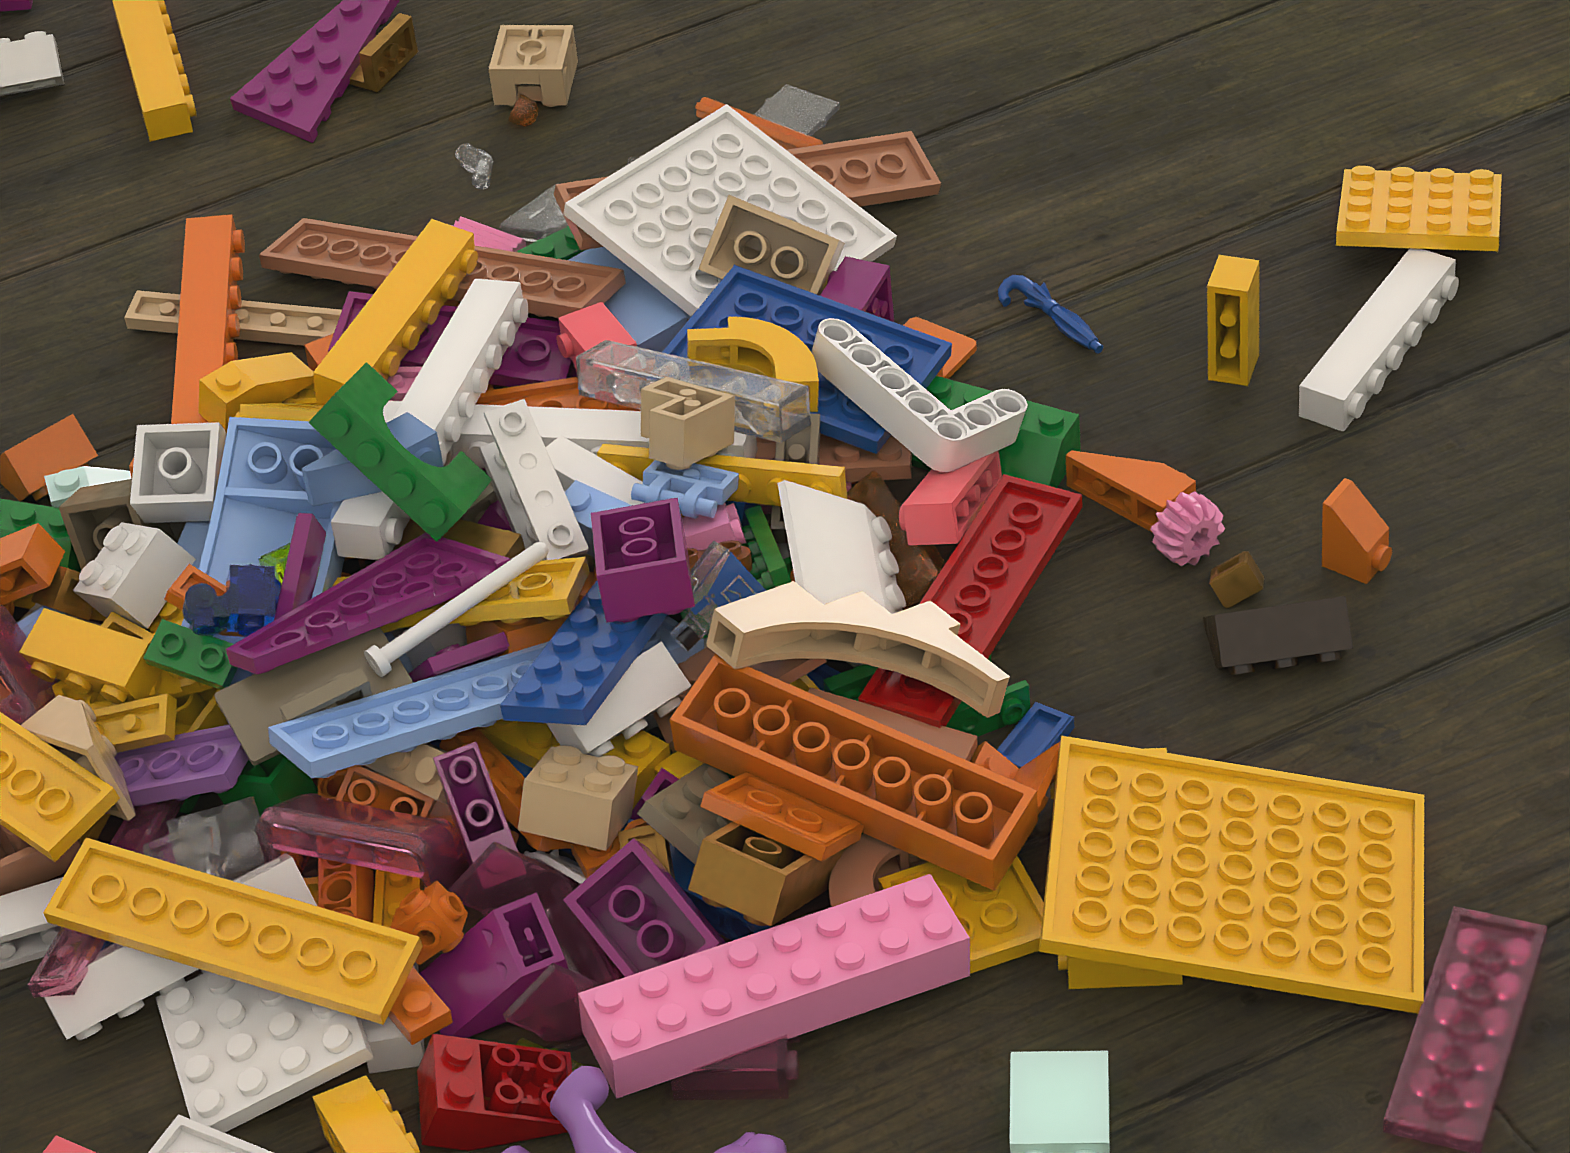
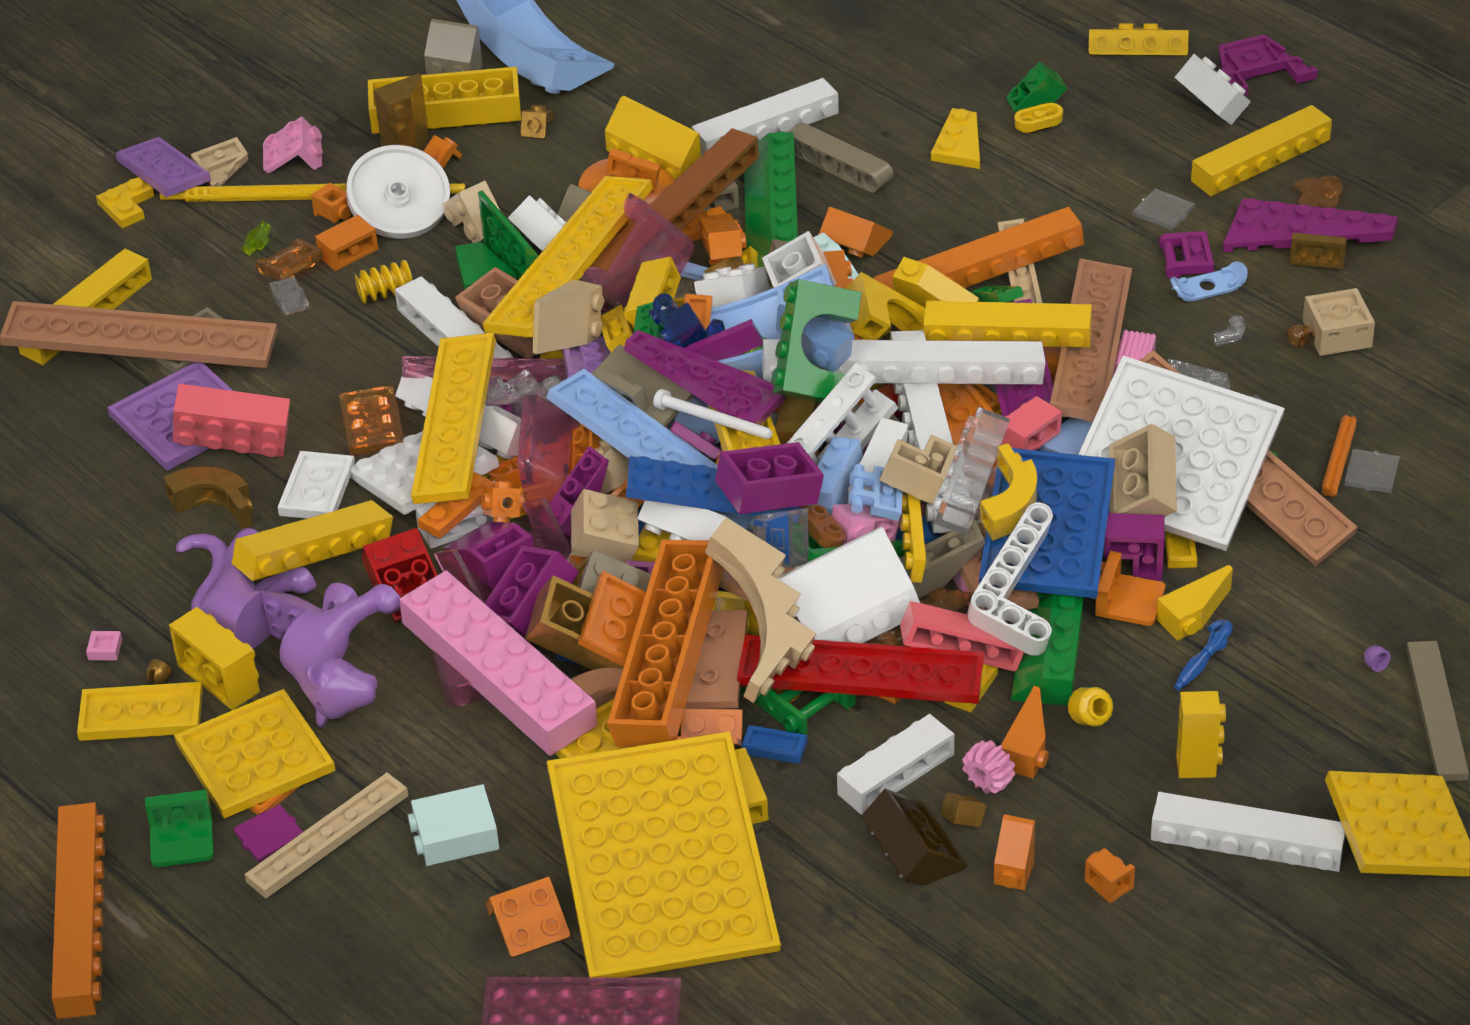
camera: 70 degrees right, 0 degrees up
none -> clear orange plate [339,385,404,455]
none -> orange bracket [486,877,570,957]
none -> white brick [837,714,954,815]
none -> green tile [970,286,1024,303]
none -> yellow head [1068,687,1113,727]
none -> orange brick [1085,848,1135,903]
none -> clear piece [1133,189,1195,230]
none -> yellow slope [1156,565,1233,641]
none -> magenta plate [1159,231,1214,279]
none -> light blue piece [1170,261,1247,302]
none -> clear orange plate [1293,176,1343,208]
none -> medium lavender hinge [1364,645,1391,672]
none -> dark tan tile [1406,641,1469,782]

